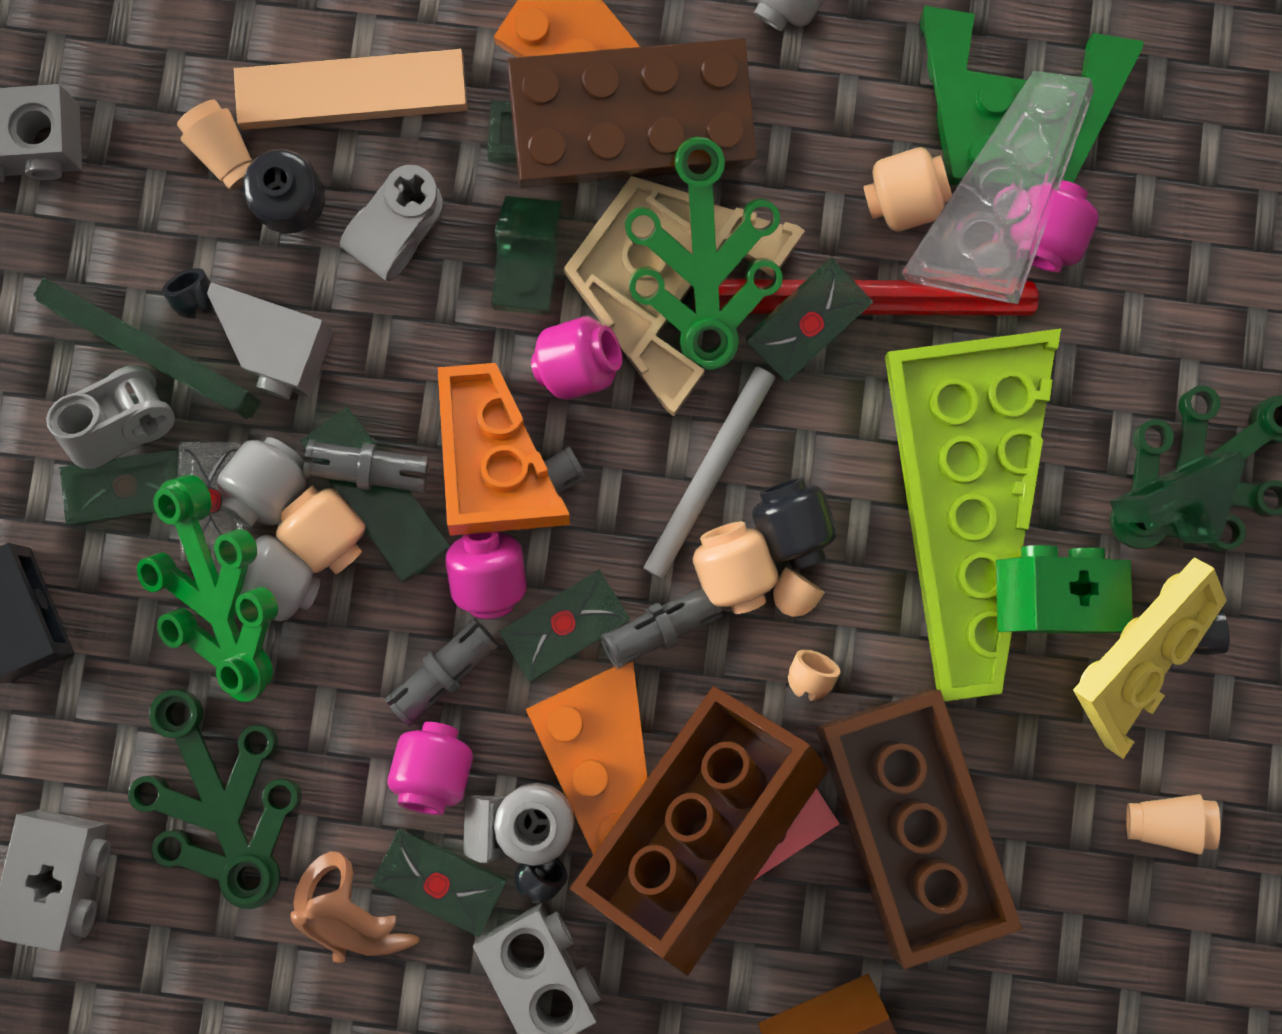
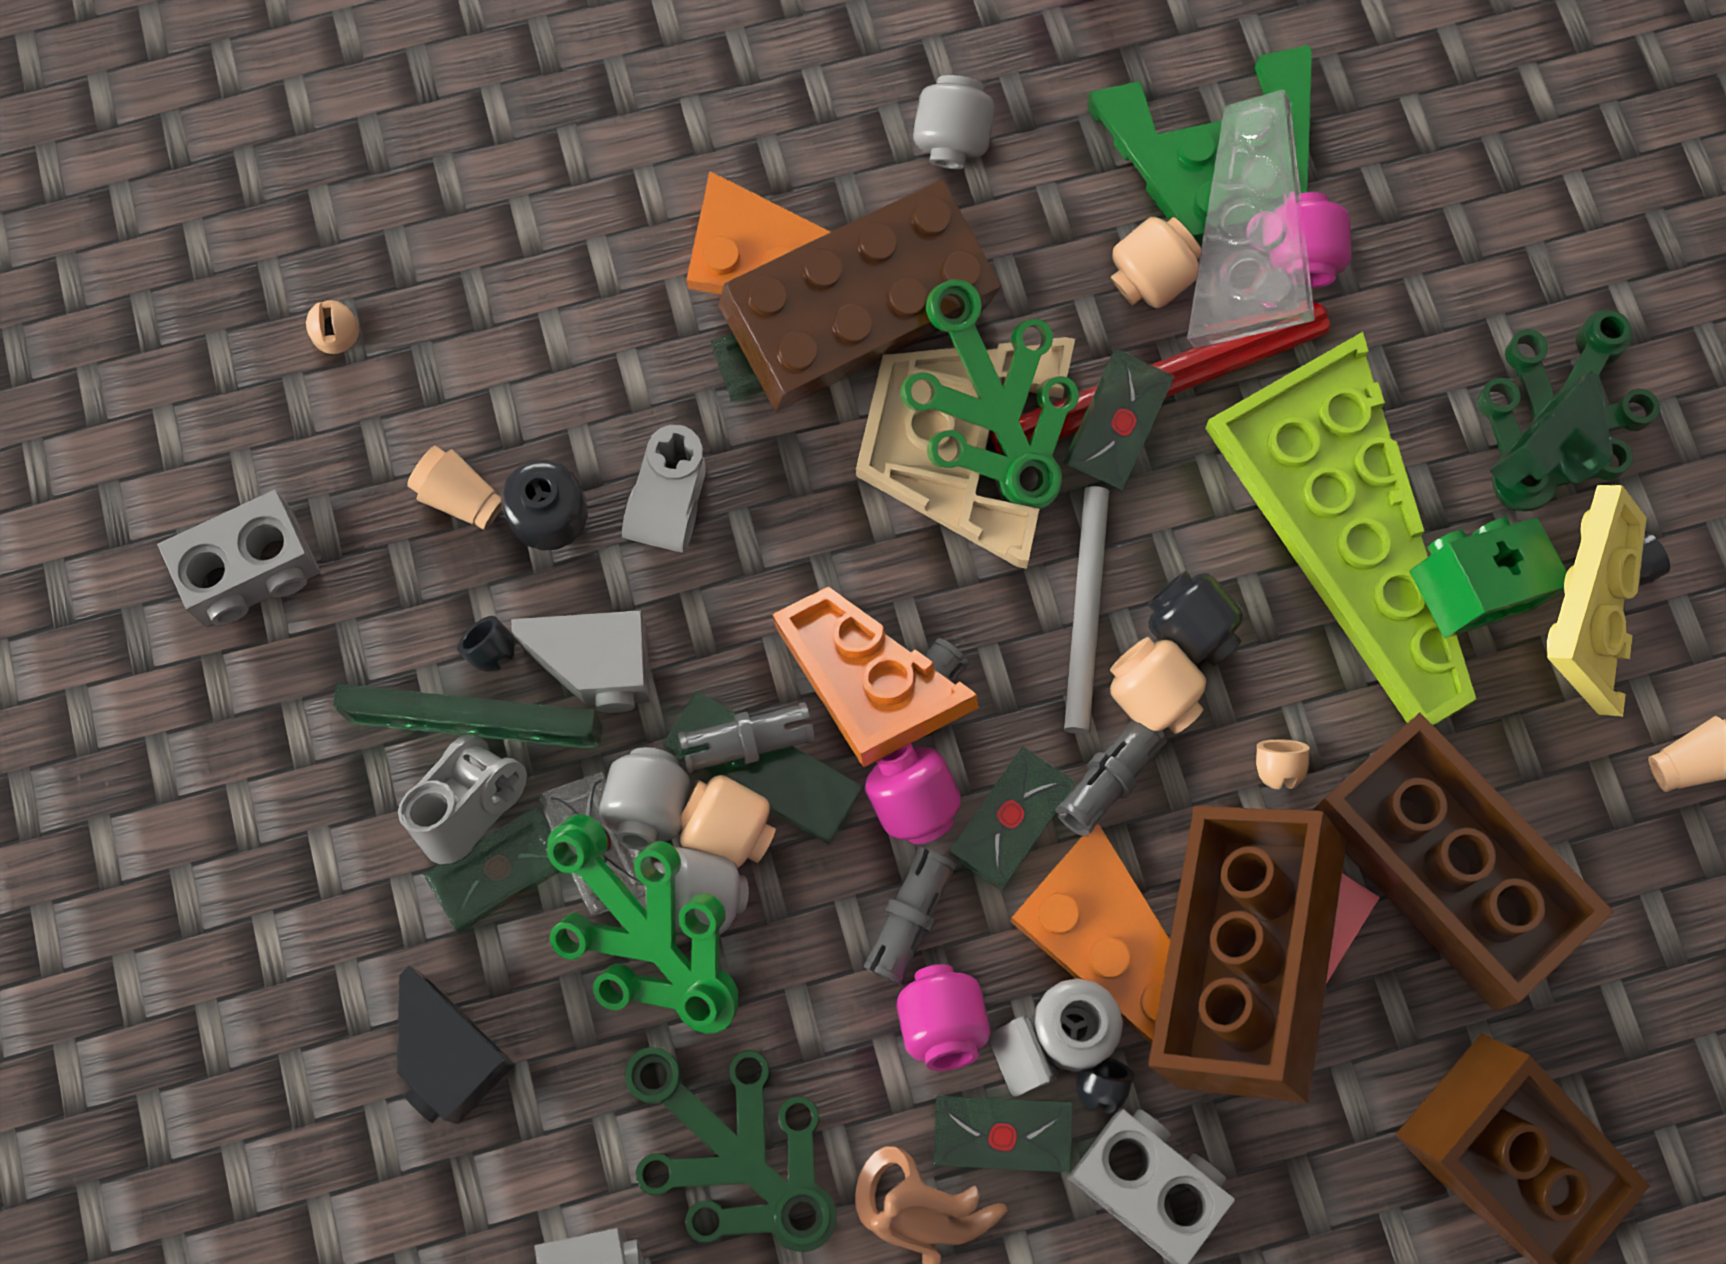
camera: 20 degrees left, 10 degrees down
light nougat tile [234,49,468,130] -> none
clear green slope [491,196,563,315] -> none
dark pink head [531,316,622,400] -> none
light nougat hinge [773,567,825,617] -> none

